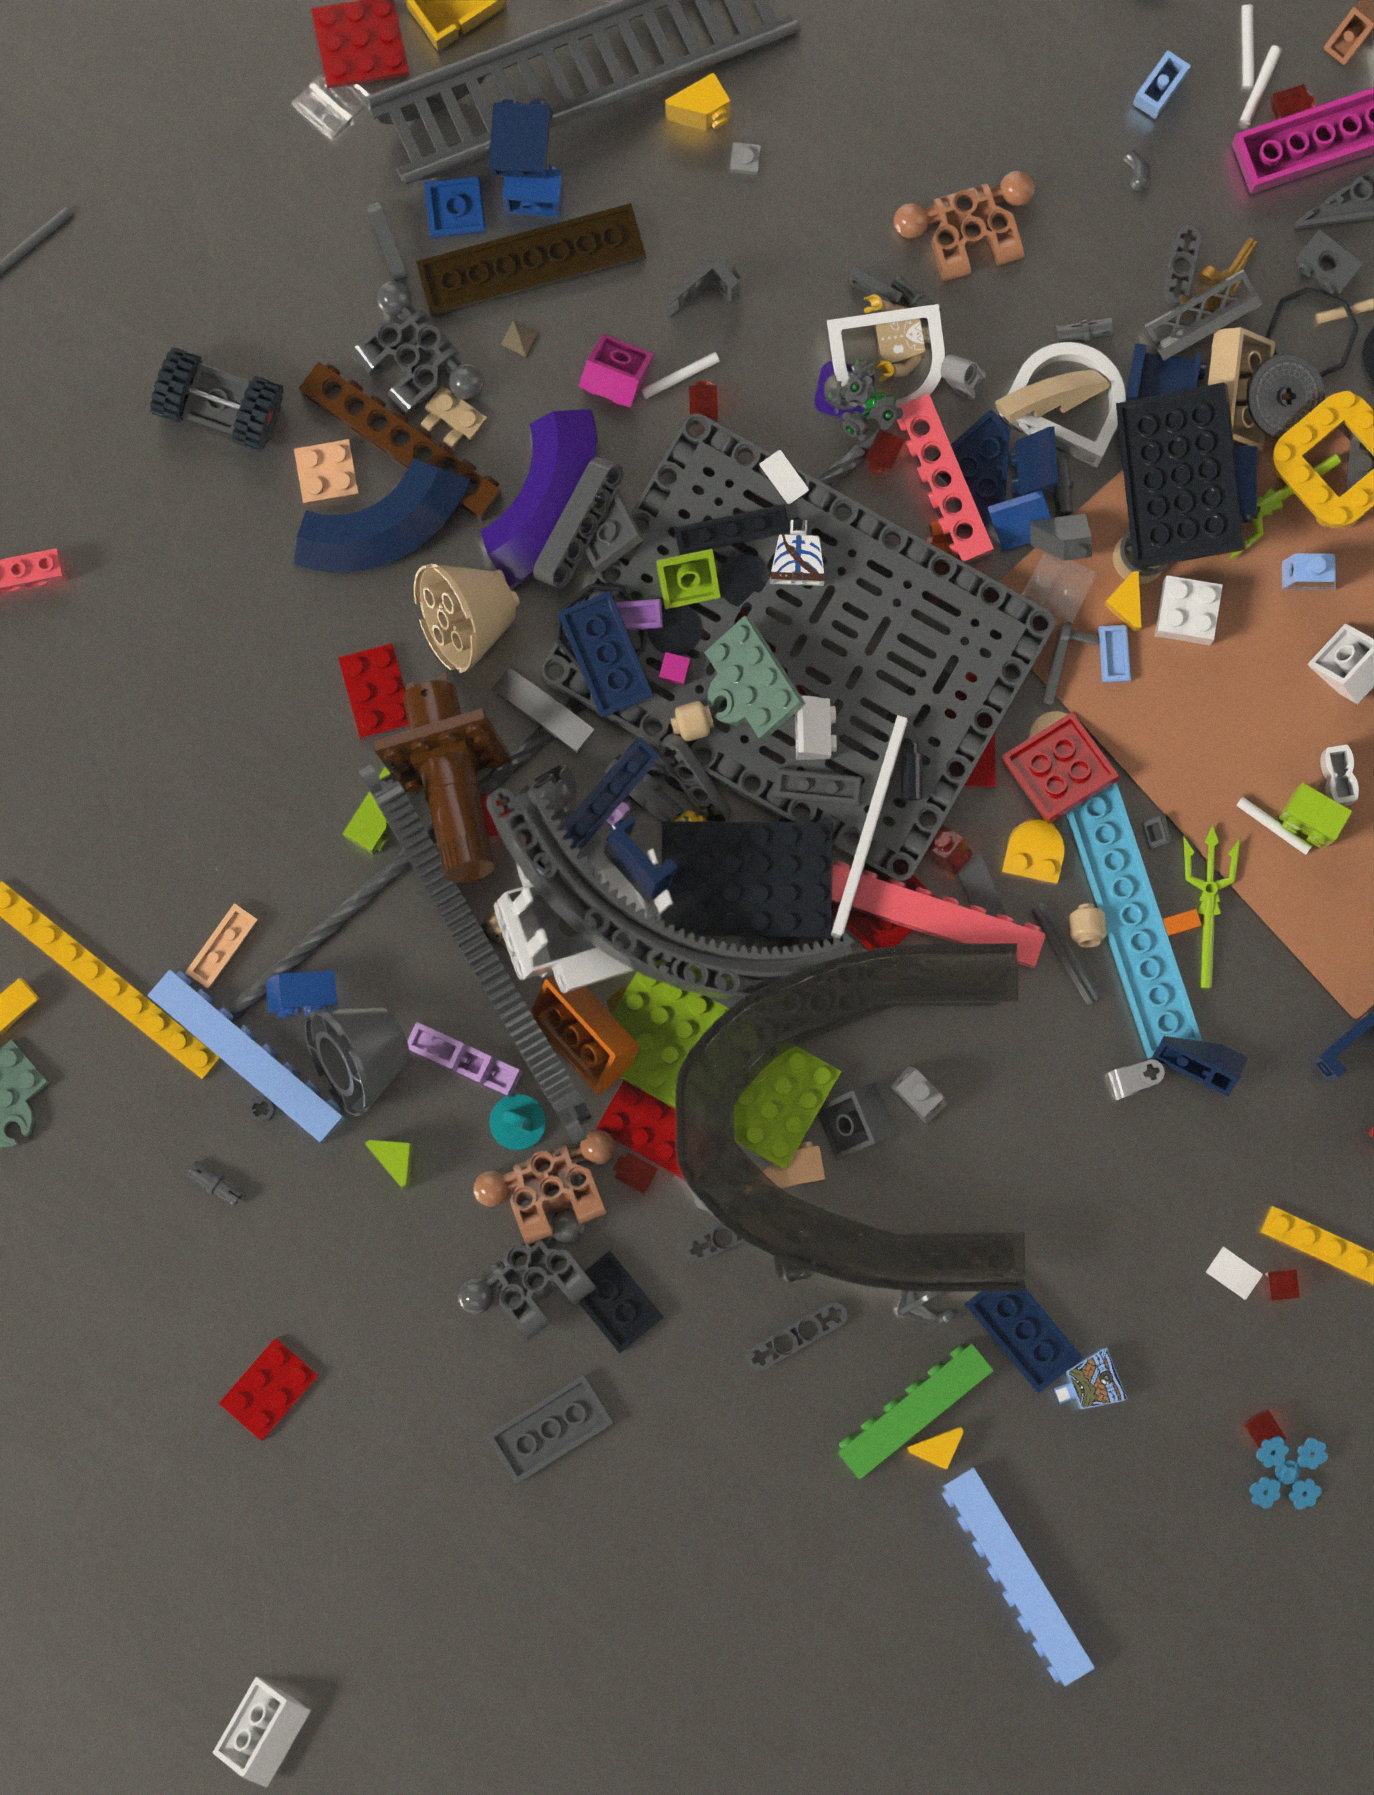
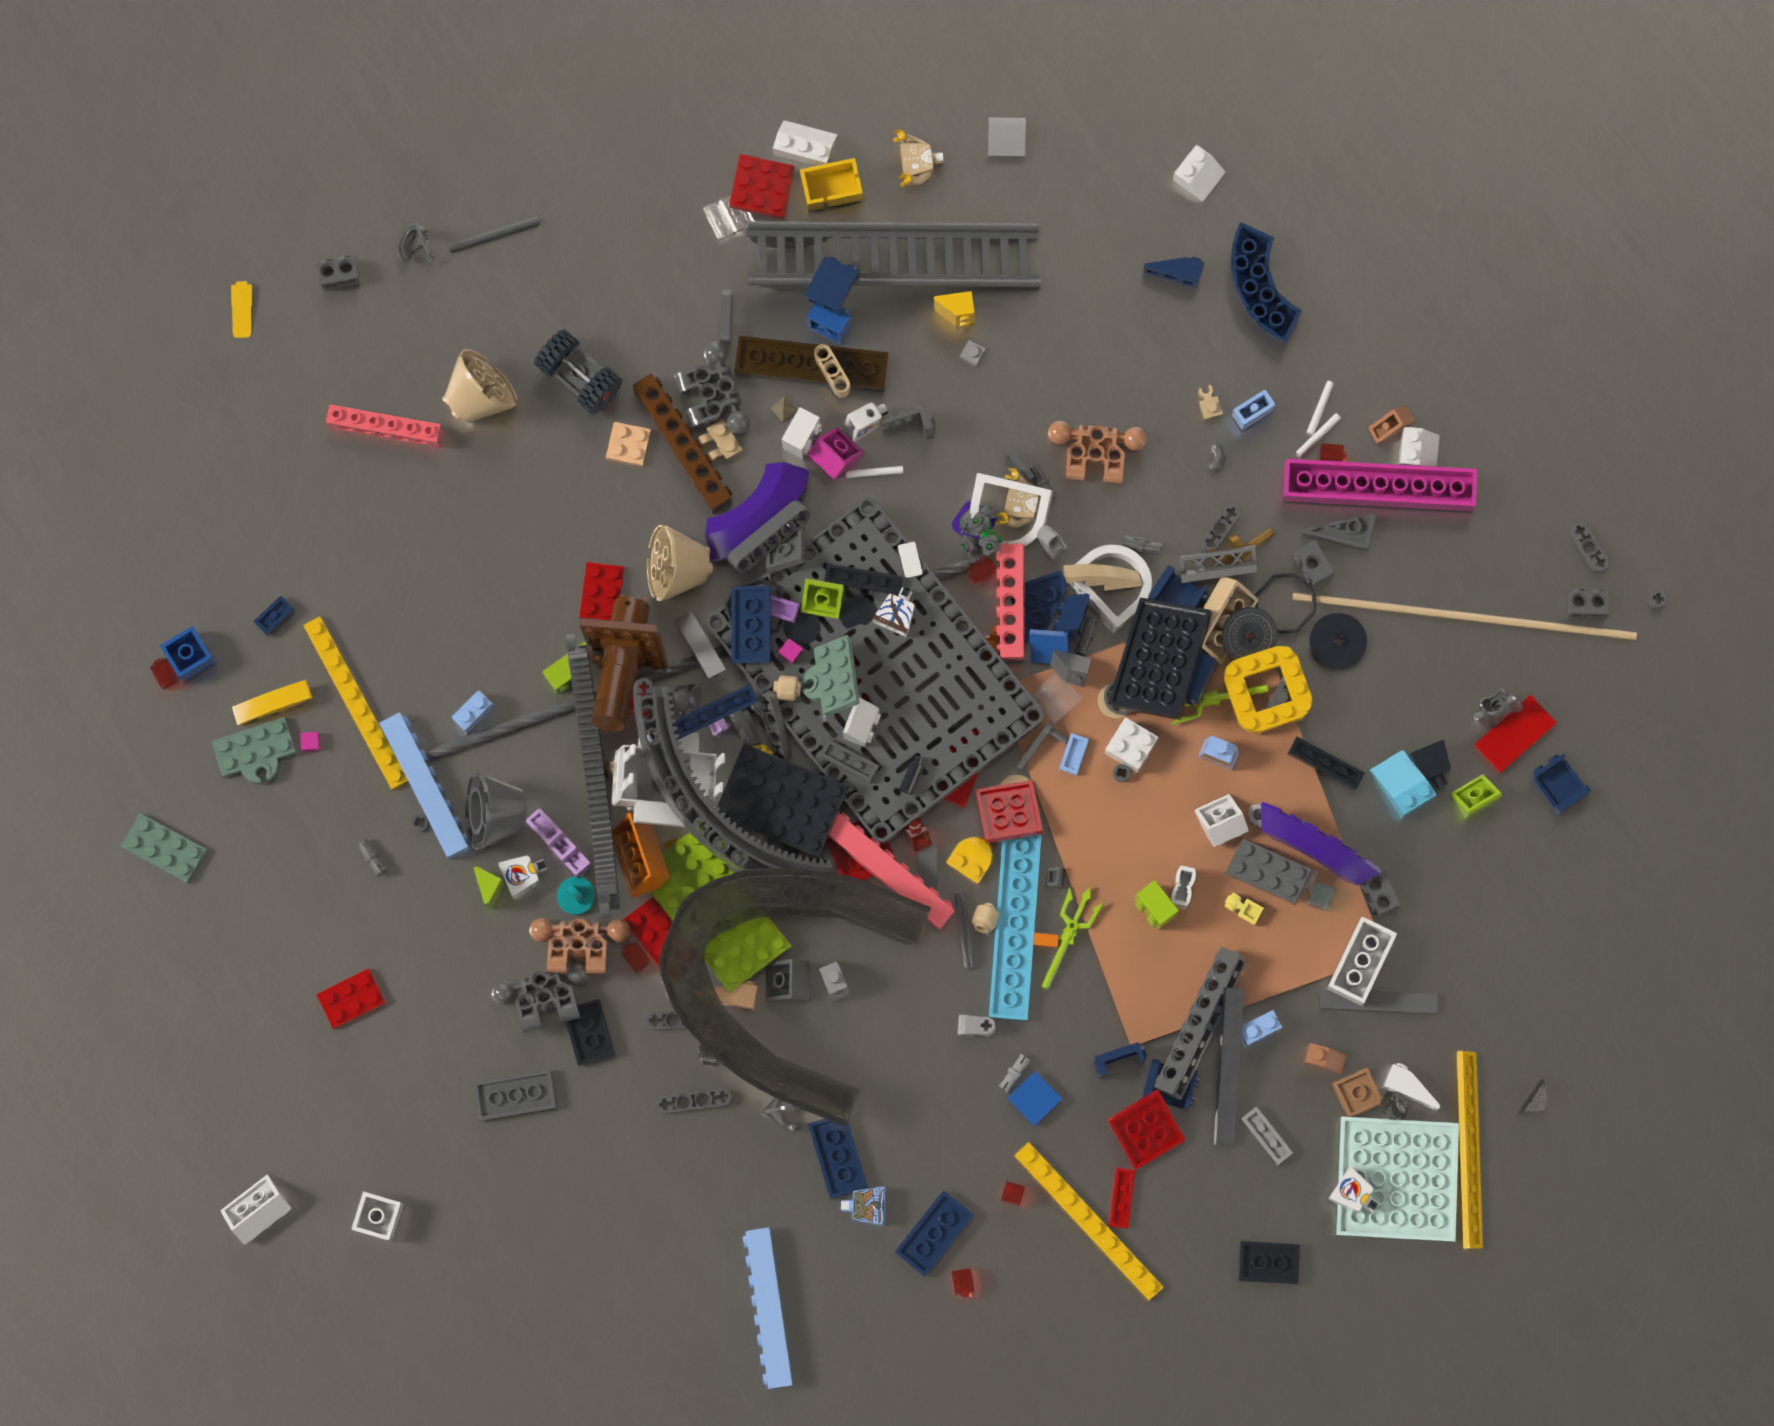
camera: 25 degrees right, 5 degrees down
light nougat plate [185,903,259,989] -> none
blue brick [266,970,337,1018] -> none
dark blue brick [293,459,471,573] -> none
blue tile [424,176,486,239] -> none
dark blue panel [603,816,677,903] -> none
clear red brick [689,381,718,425] -> none
white tile [831,715,908,939] -> none
bright green brick [837,1343,994,1480] -> none
yellow slope [906,1426,963,1470] -> none
yellow slope [1104,571,1141,631] -> none
dark blue slope [1152,1036,1248,1097] -> none
white sticker [1206,1247,1263,1300] -> none
white bar [1236,796,1312,855] -> none
dark azure plant [1250,1436,1328,1510] -> none
none -> dark pink piece [300,732,320,752]
none -> white brick [352,1191,404,1242]
none -> tan cone [442,349,517,423]
none -> light blue brick [452,690,495,734]
none -> white torso [498,856,547,899]
none -> white brick [781,407,822,459]
none -> tan beam [814,344,850,398]
none -> white torso [843,403,888,442]
none -> dark blue plate [894,1190,974,1277]
none -> light grey pin [999,1054,1031,1093]
none -> blue tile [1007,1071,1062,1127]
none -> dark grey bush [1113,764,1130,783]
none -> tan plate [1198,385,1223,421]

